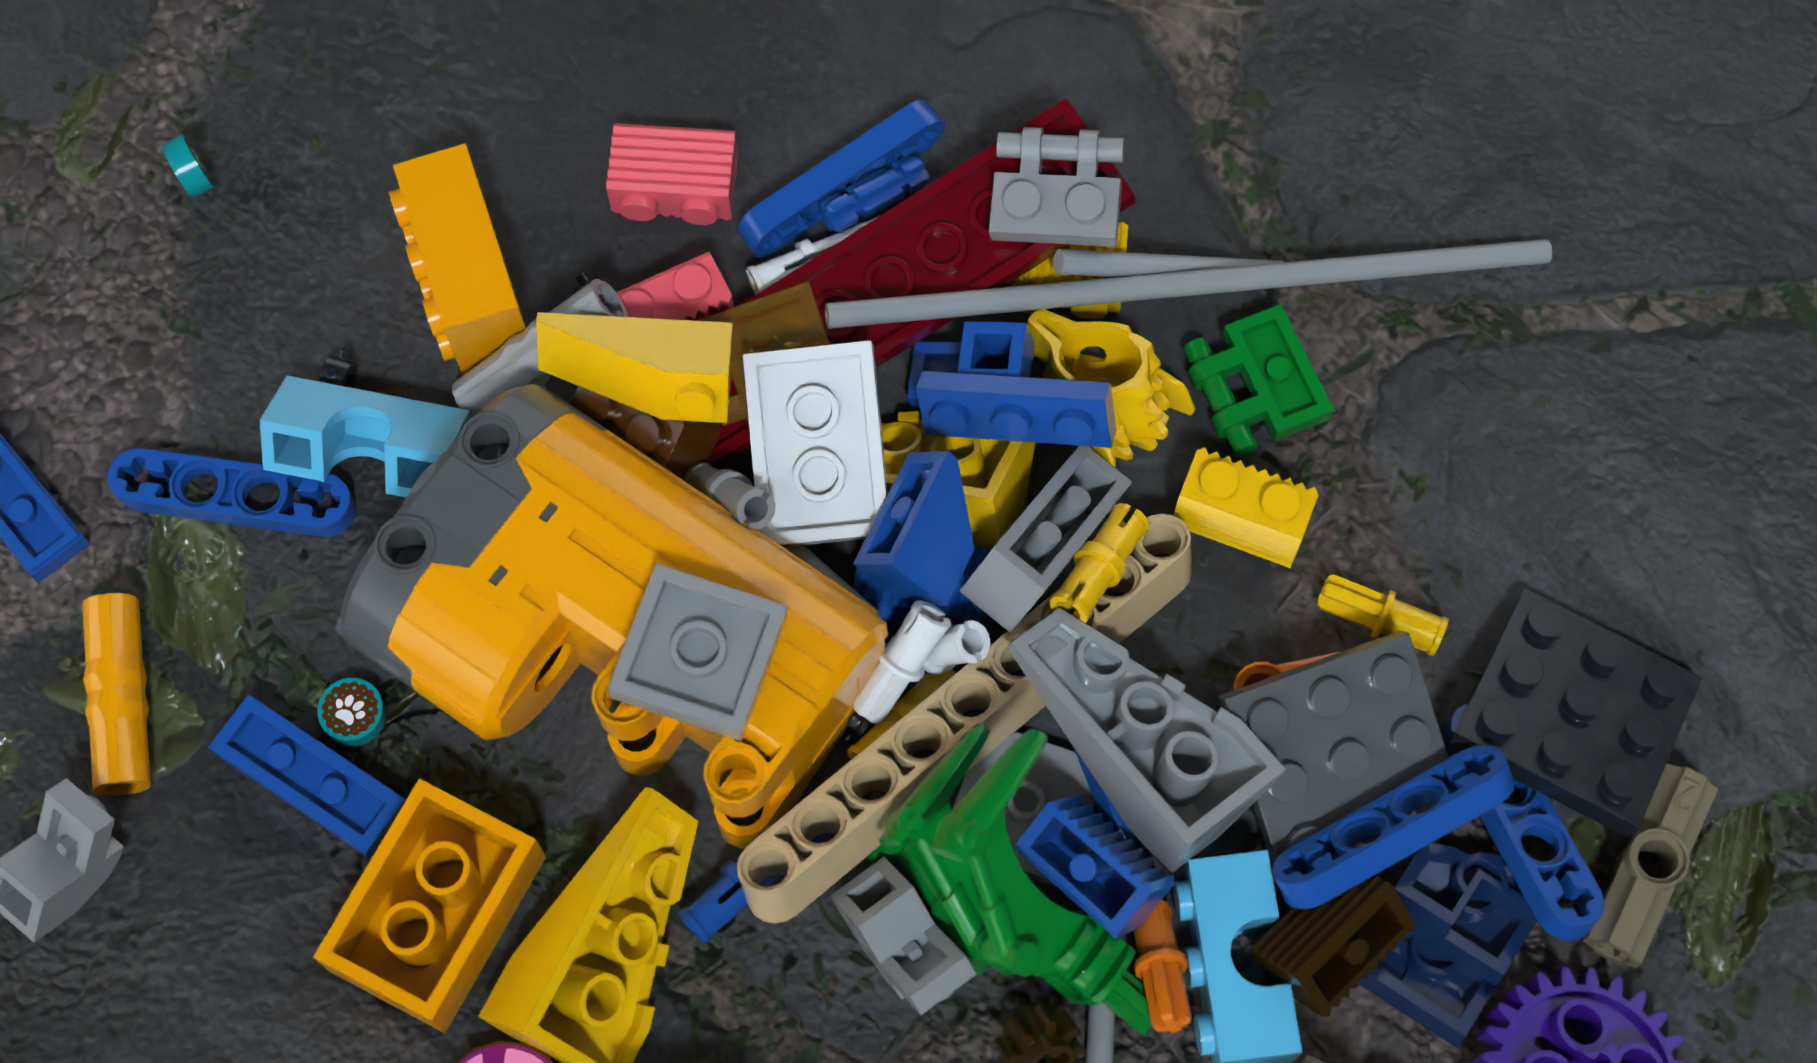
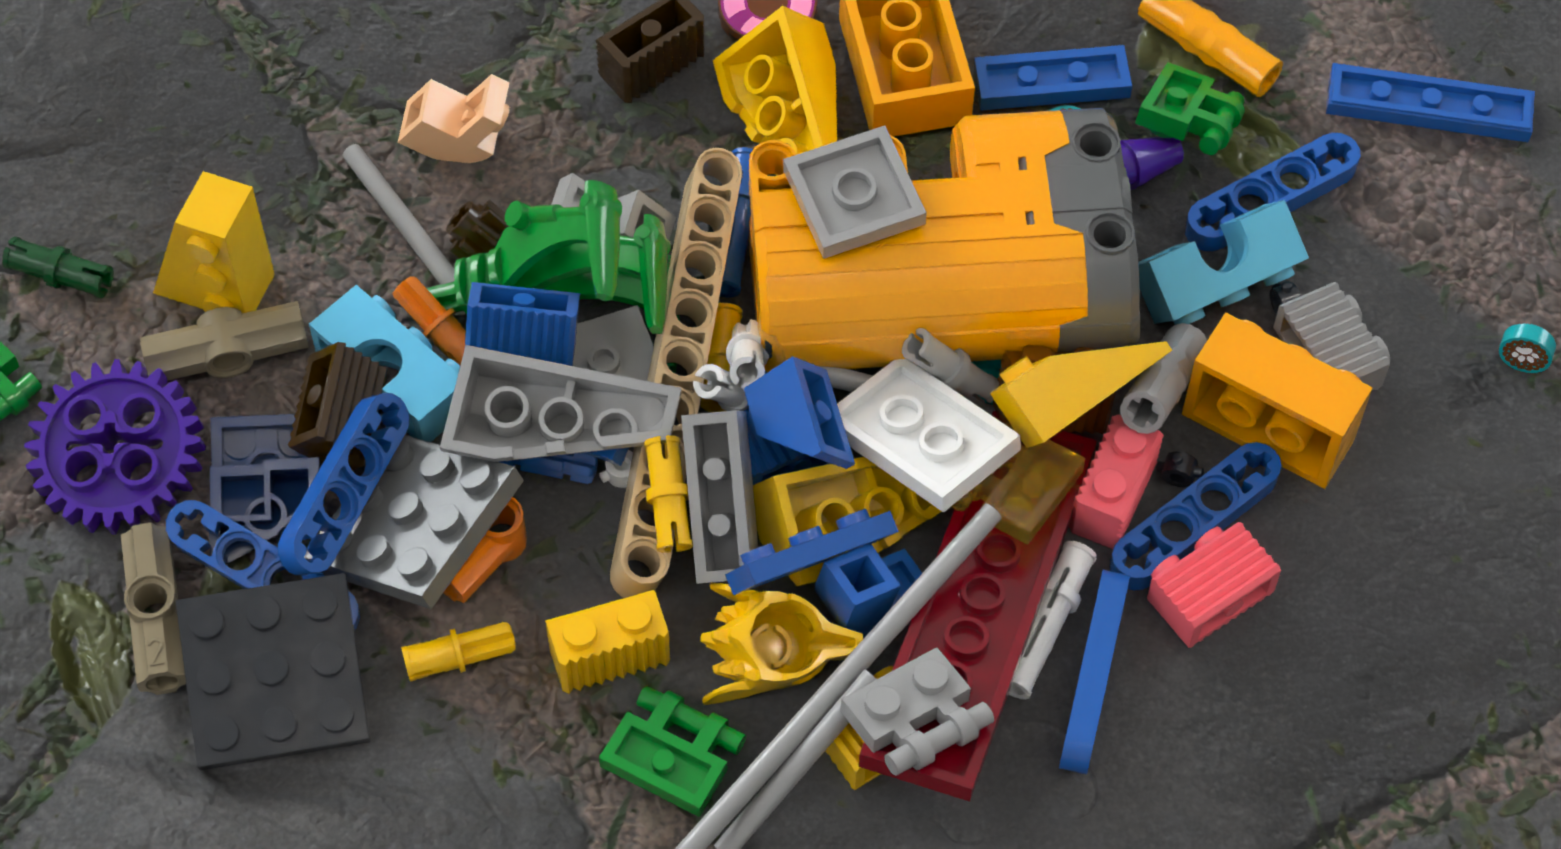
camera: 140 degrees right, 10 degrees down
blue axle [819,156,929,232] -> none
none -> blue beam [1109,442,1282,591]
none -> dark purple cone [1120,137,1184,190]
none -> green plate [1135,62,1245,155]
none -> light grey brick [1273,282,1390,390]

